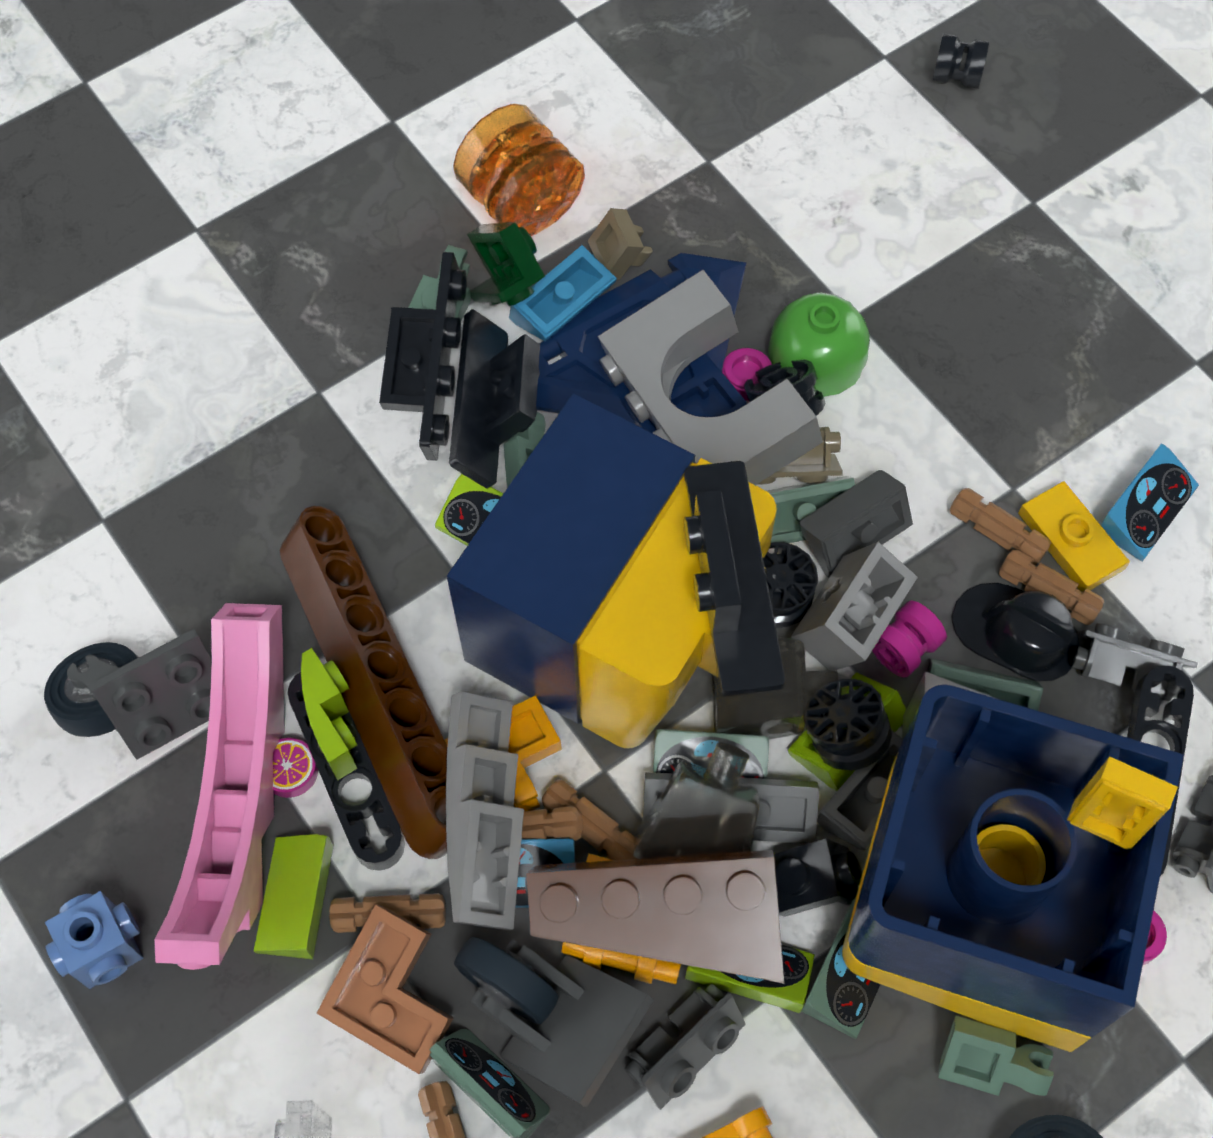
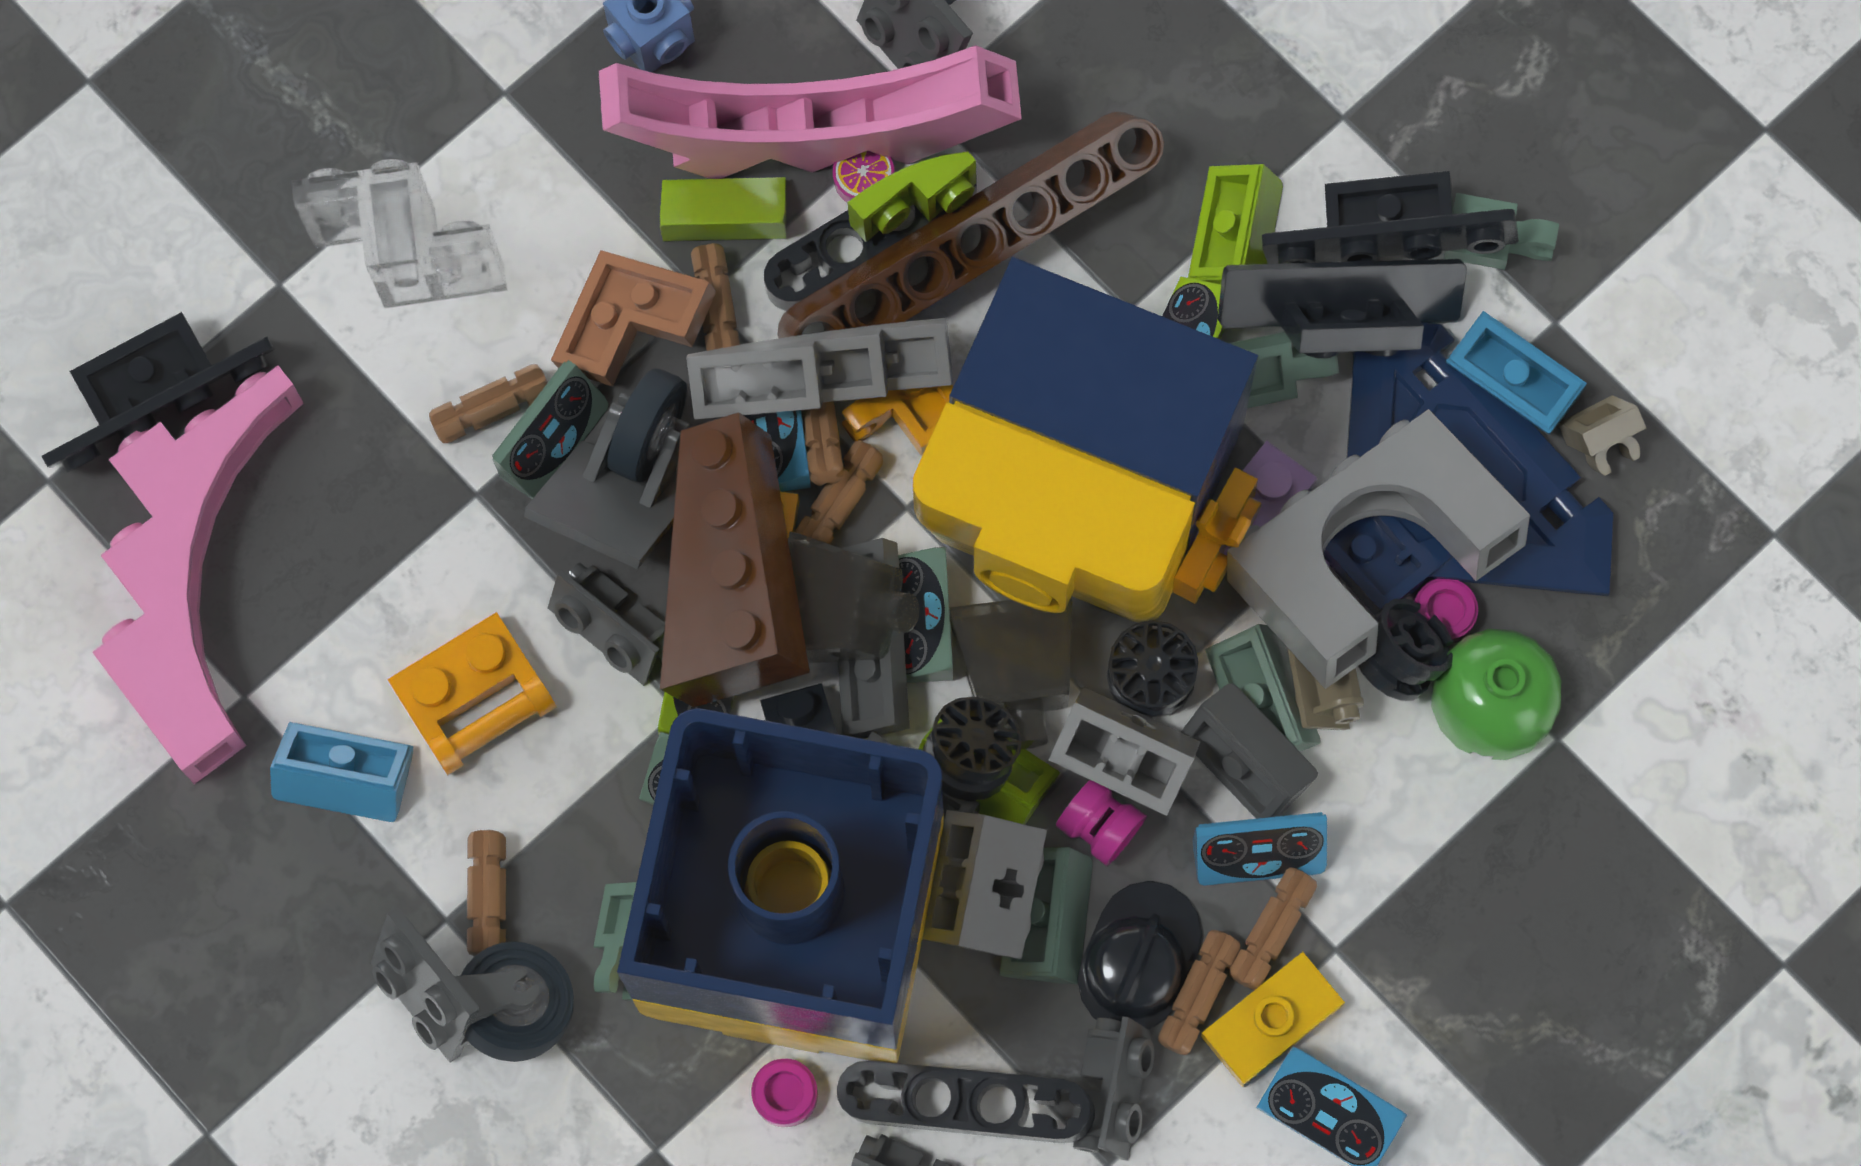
camera: 85 degrees right, 10 degrees up
clear orange wheel [453,104,585,236] -> none
dark green bracket [467,222,545,306] -> none
black bracket [684,461,785,696] -> none
yellow plate [1067,756,1178,849] -> none
none -> lime slope [1188,164,1283,284]
none -> slope [1192,812,1327,886]

